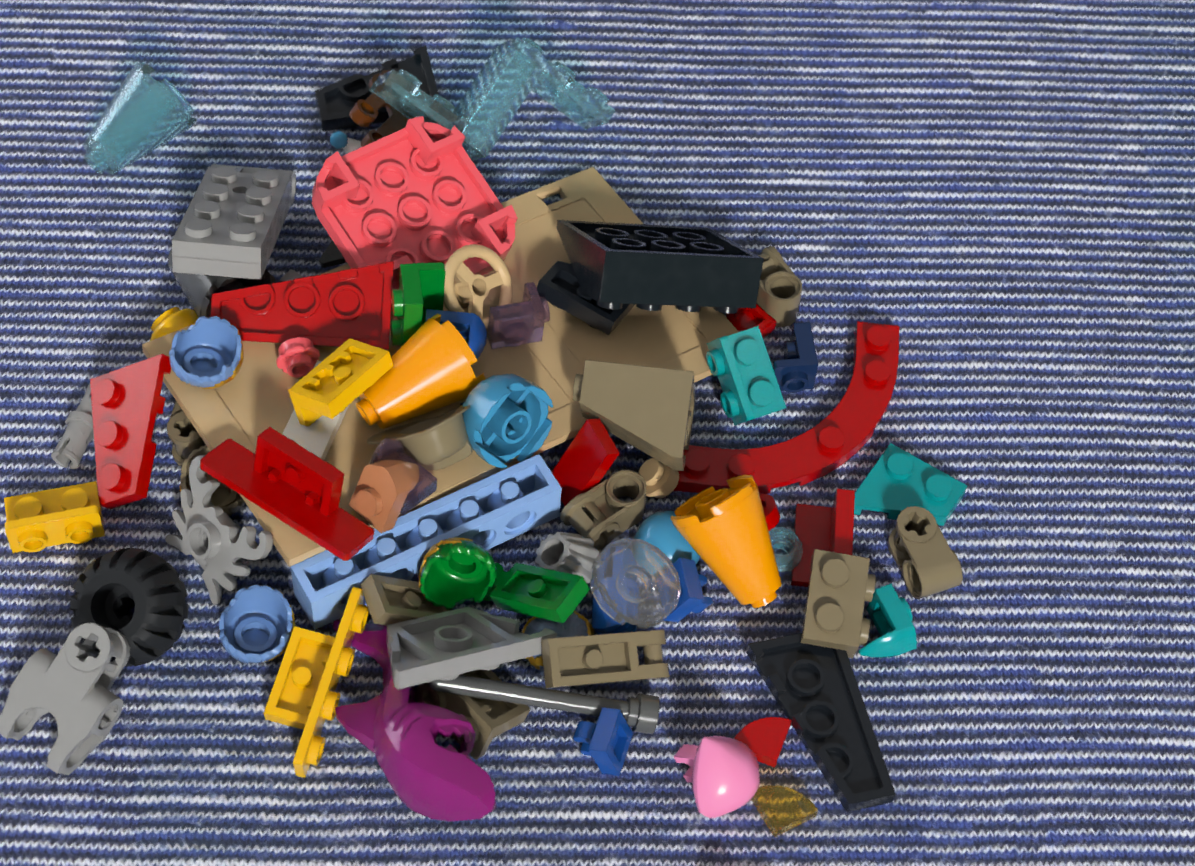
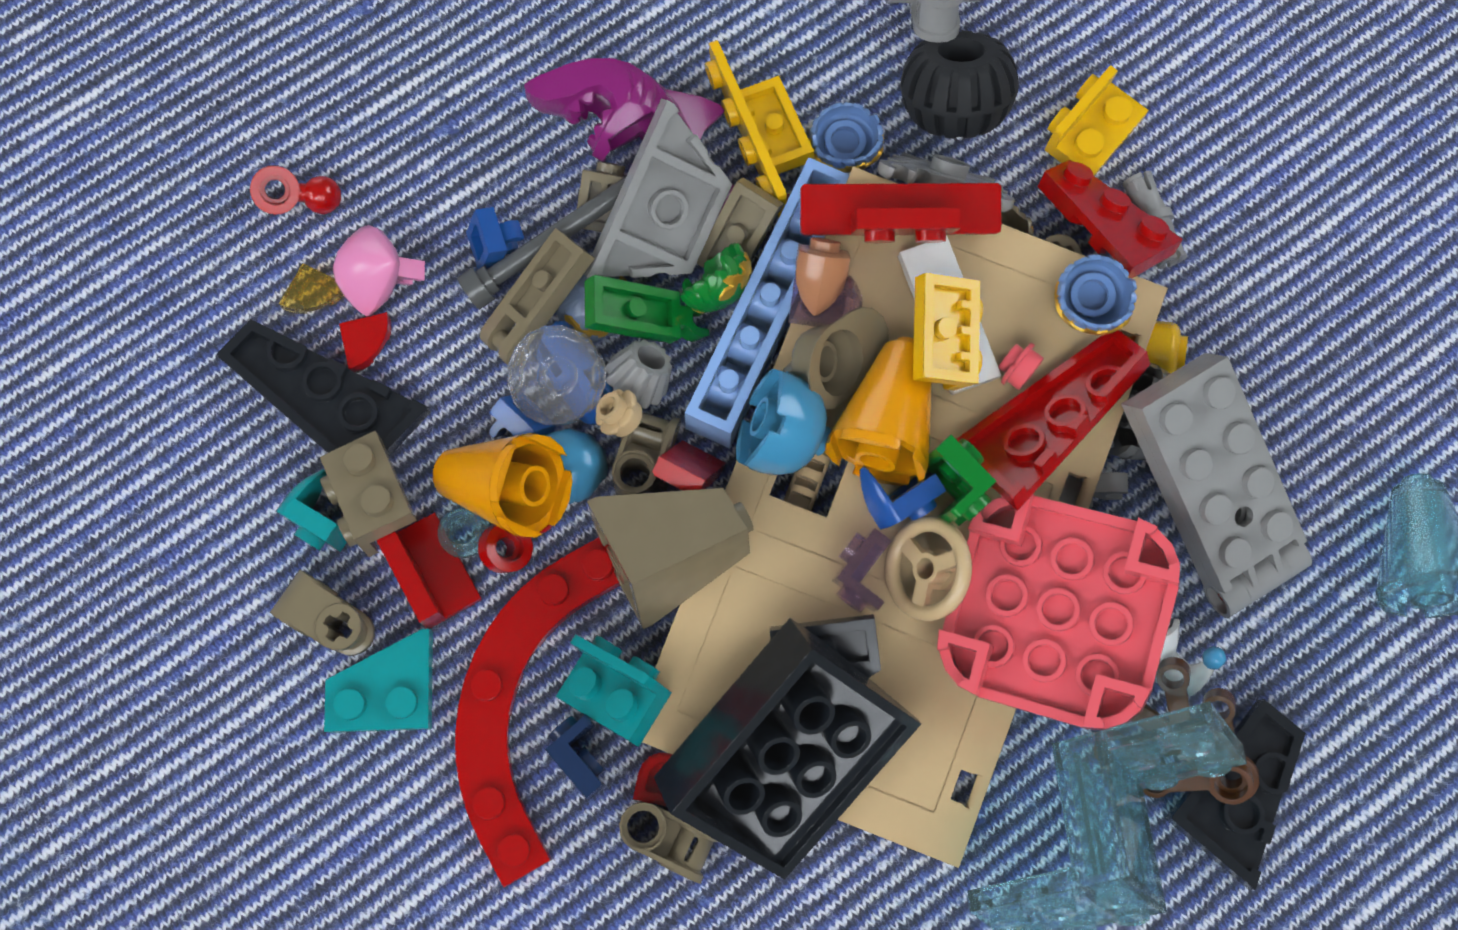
camera: 145 degrees right, 20 degrees up
none -> tan plate [595,389,642,437]

